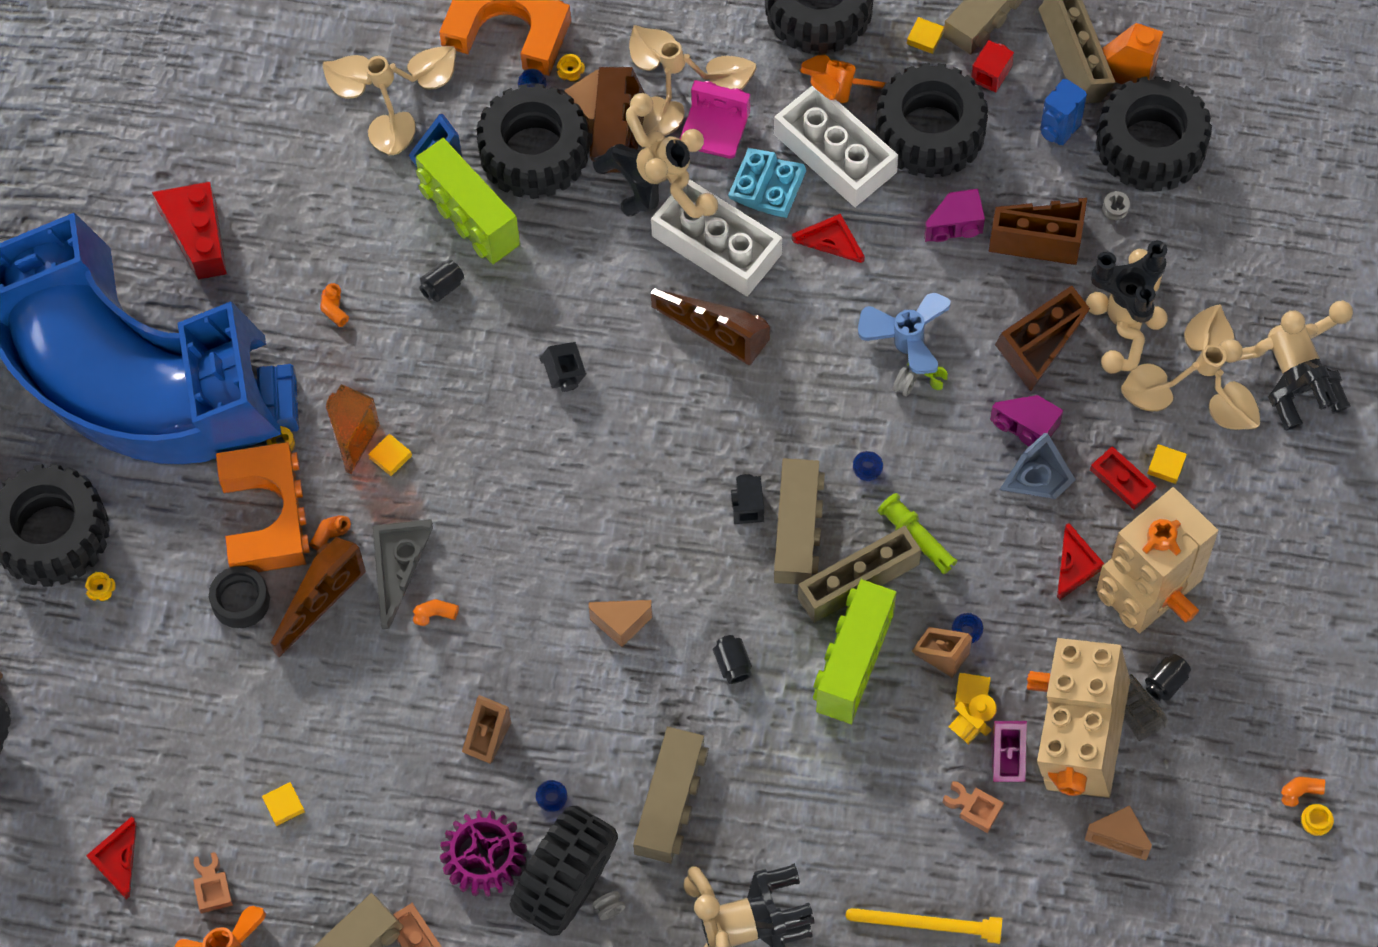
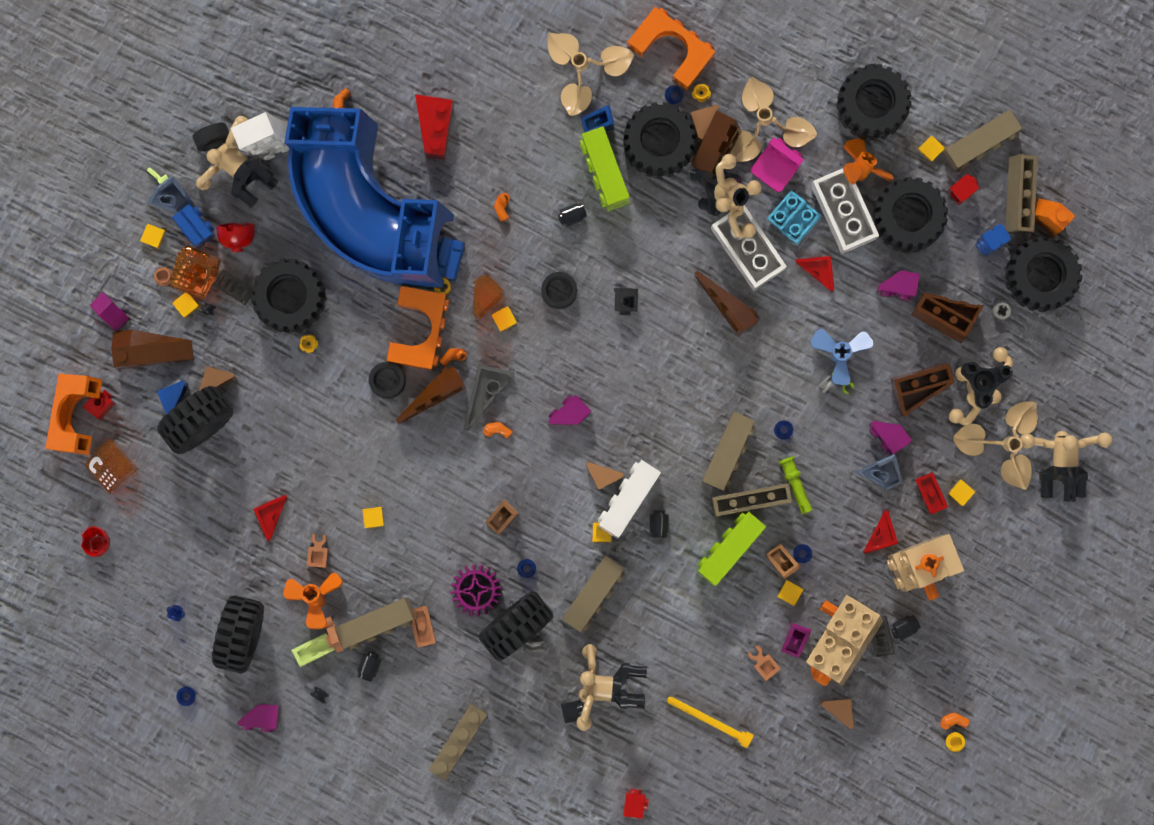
camera: 20 degrees right, 20 degrees up
black brick [731,474,764,524] -> none
yellow hips [949,694,997,745] -> none
none -> black tyre [541,272,577,309]
none -> magenta slope [548,394,592,426]
none -> yellow tile [592,523,612,543]
none -> white brick [598,460,661,540]

